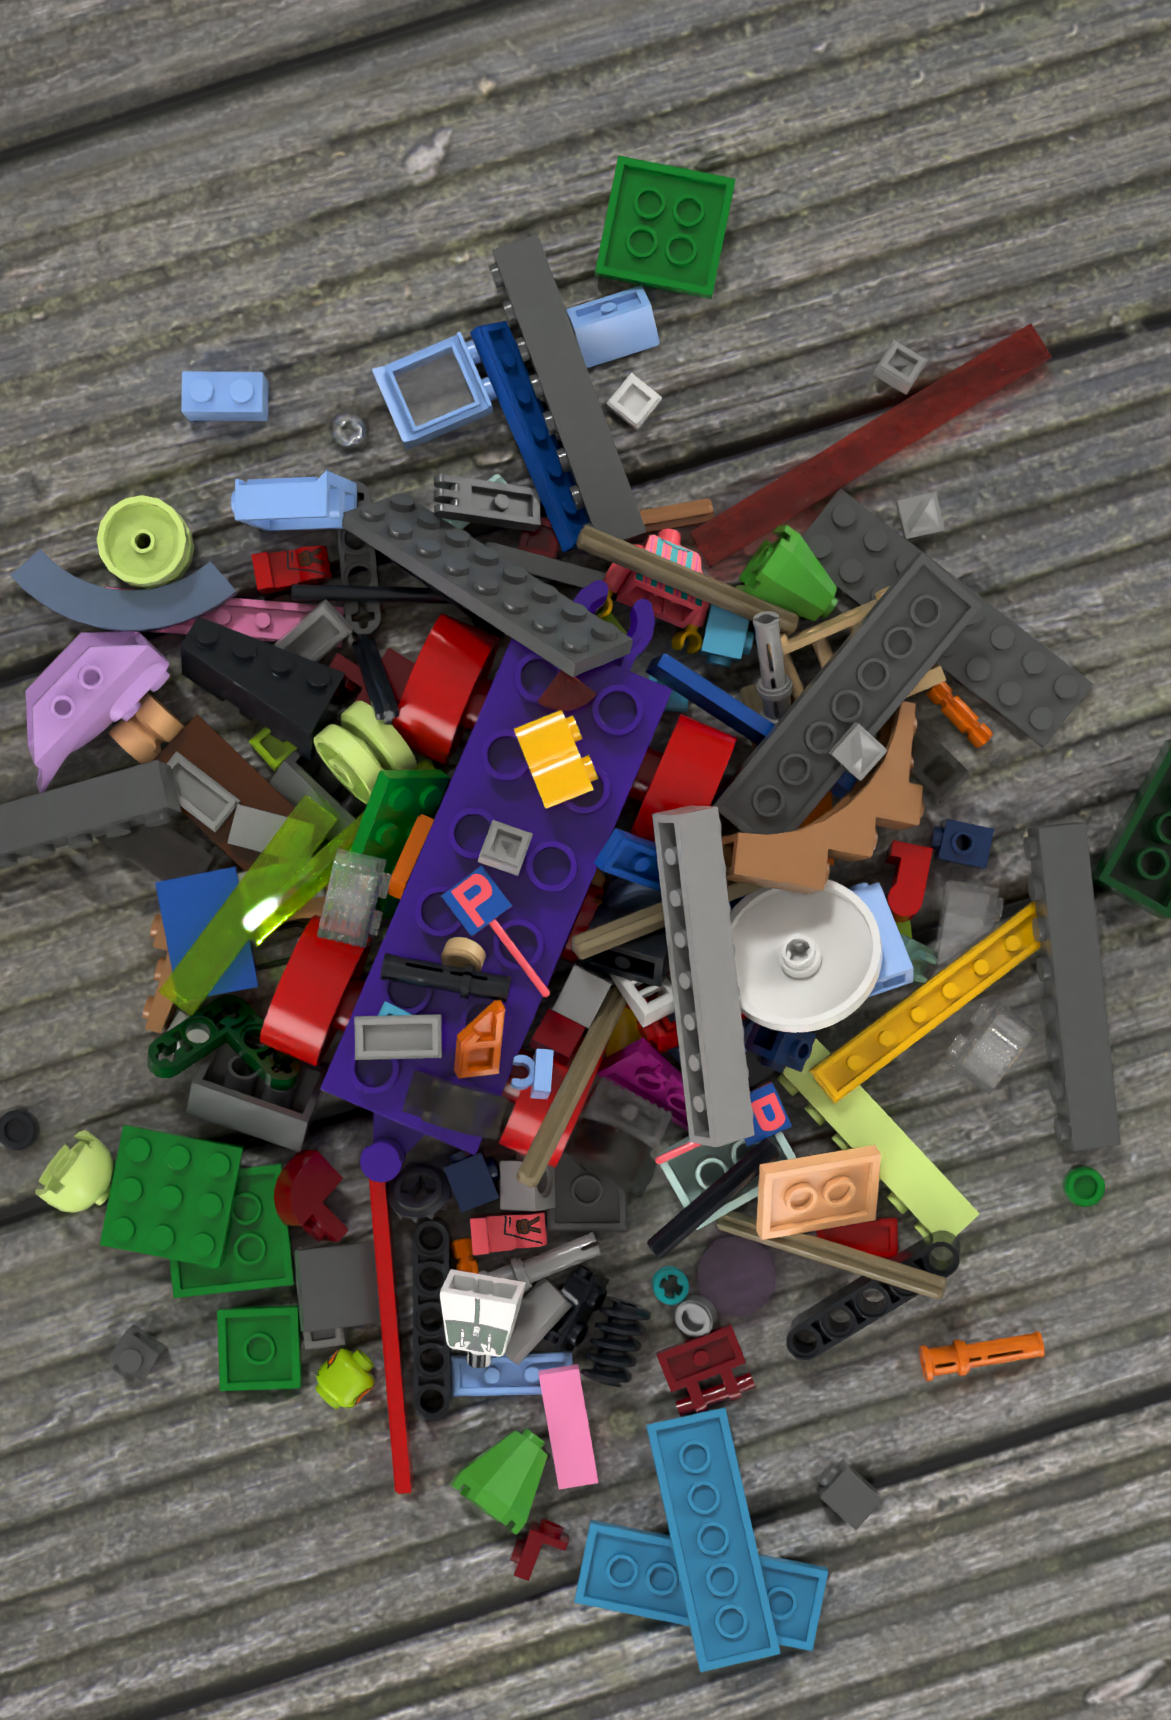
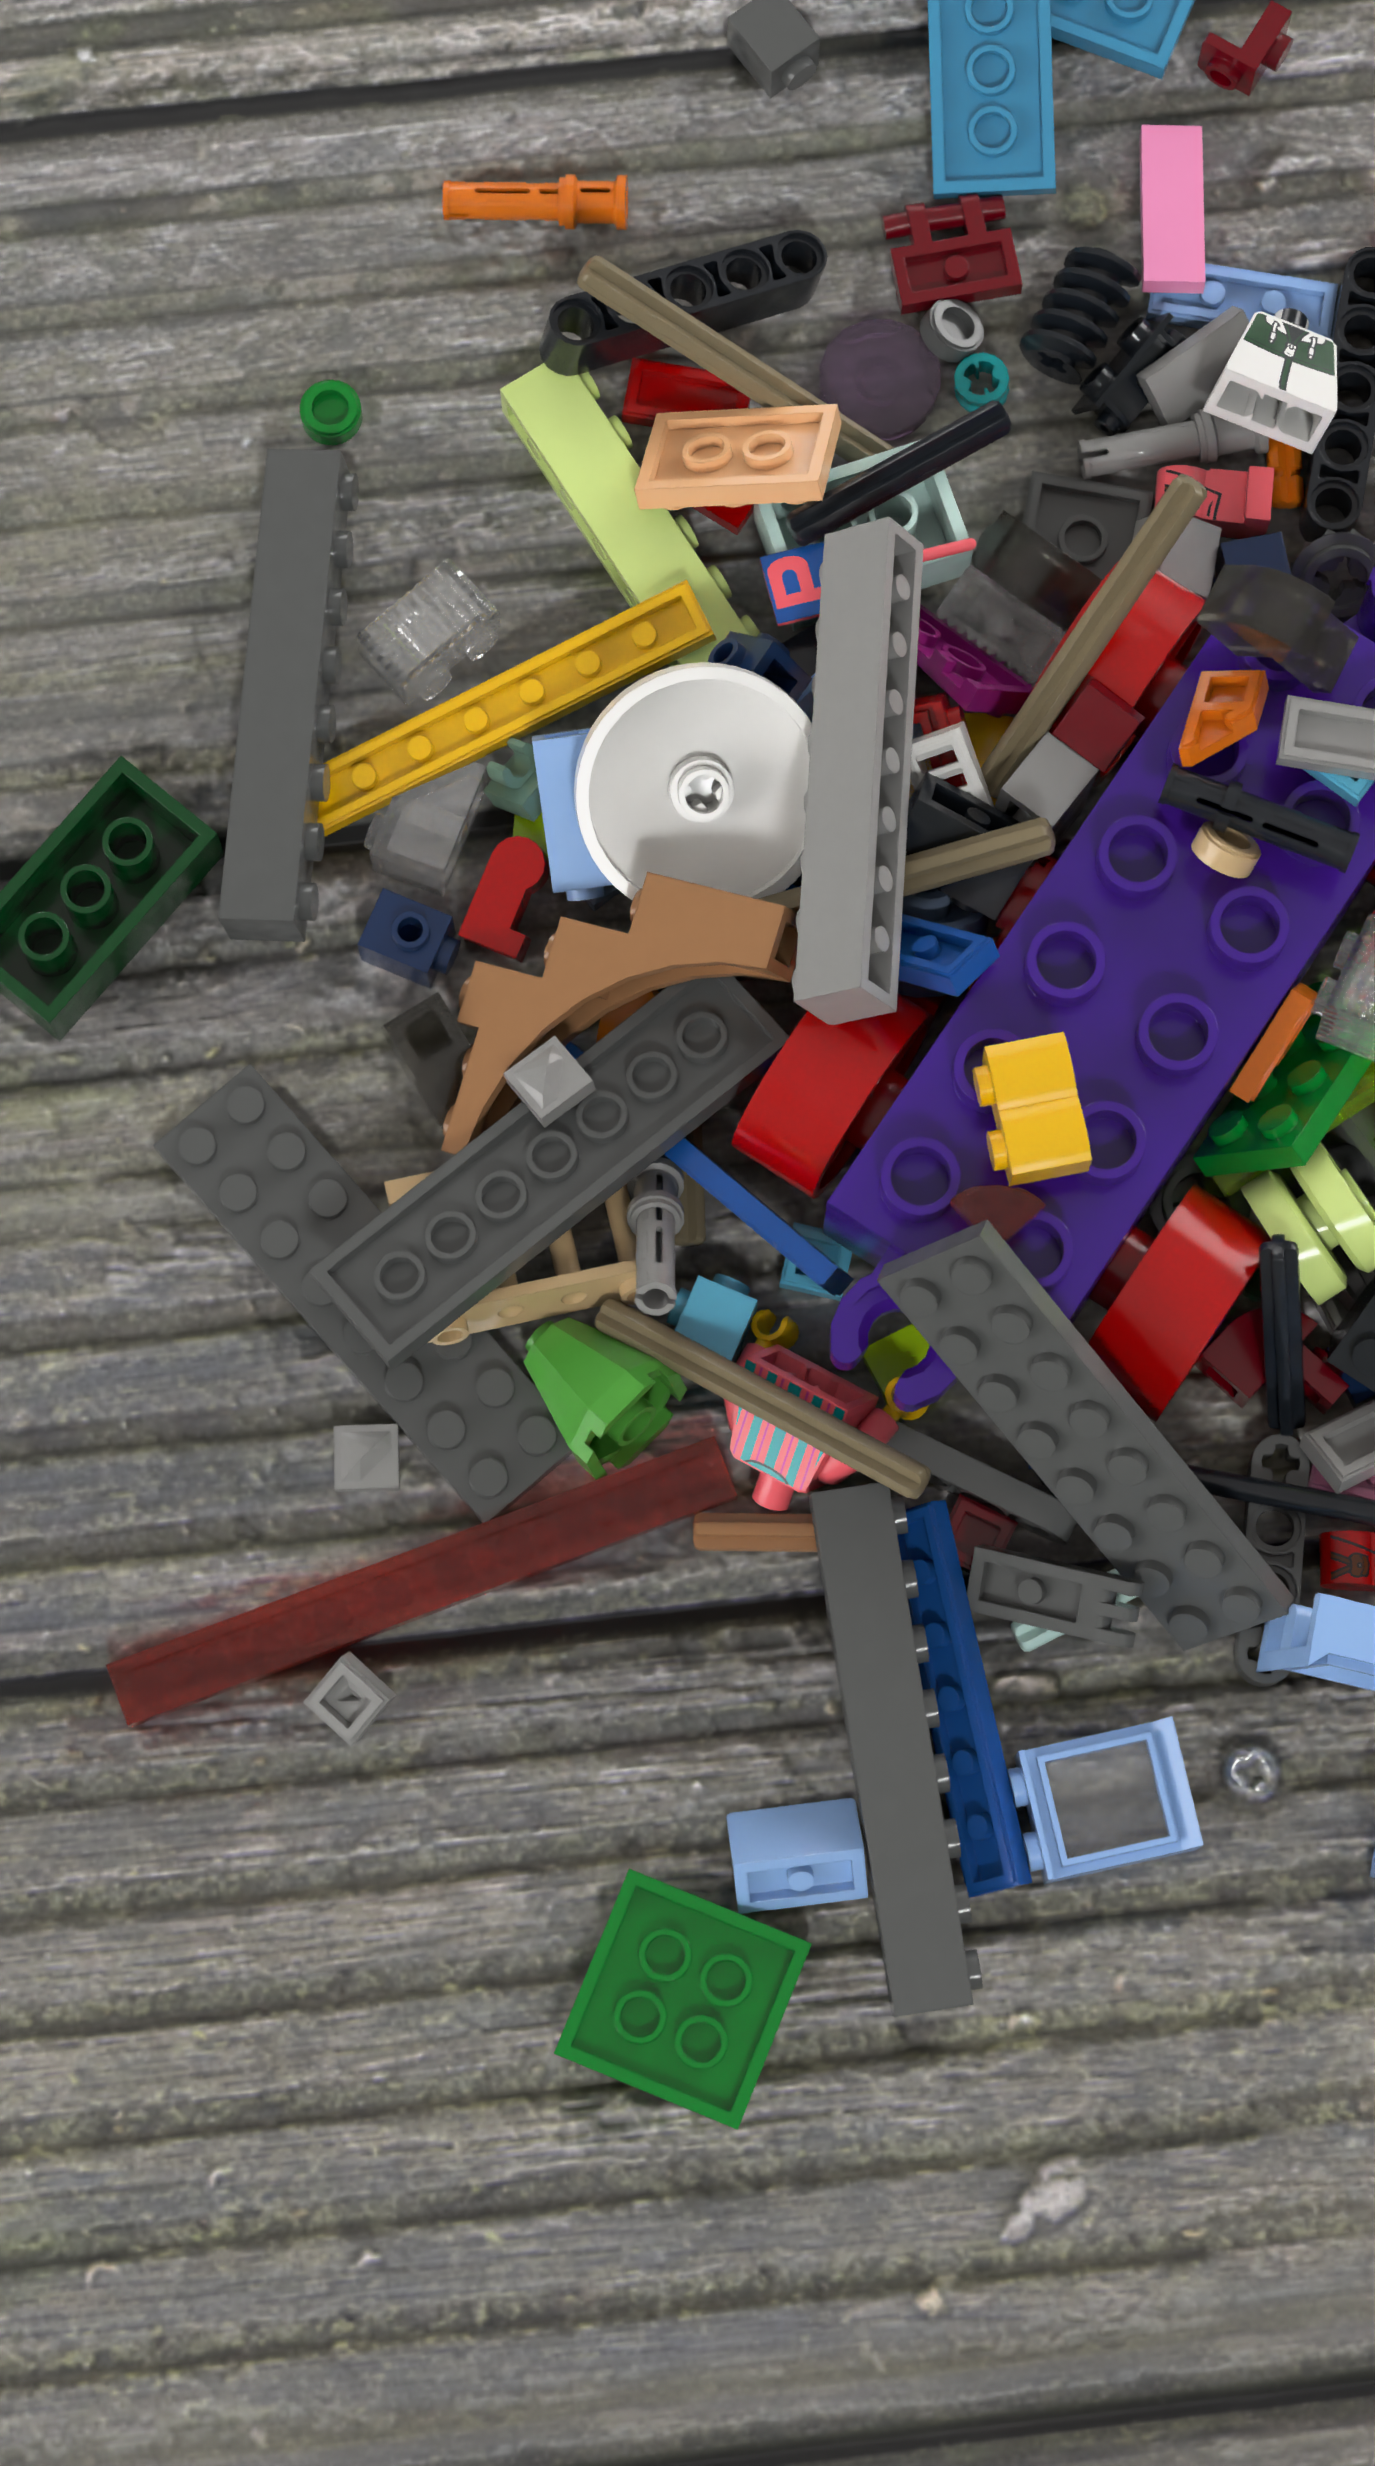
camera: 170 degrees left, 10 degrees down
piece [441,865,550,997] -> none
bright green cone [449,1429,548,1535] -> none
light grey tile [478,820,533,876] -> none
light blue tile [511,1049,554,1099] -> none
white tile [606,373,662,431] -> none
orange axle [926,681,993,748] -> none

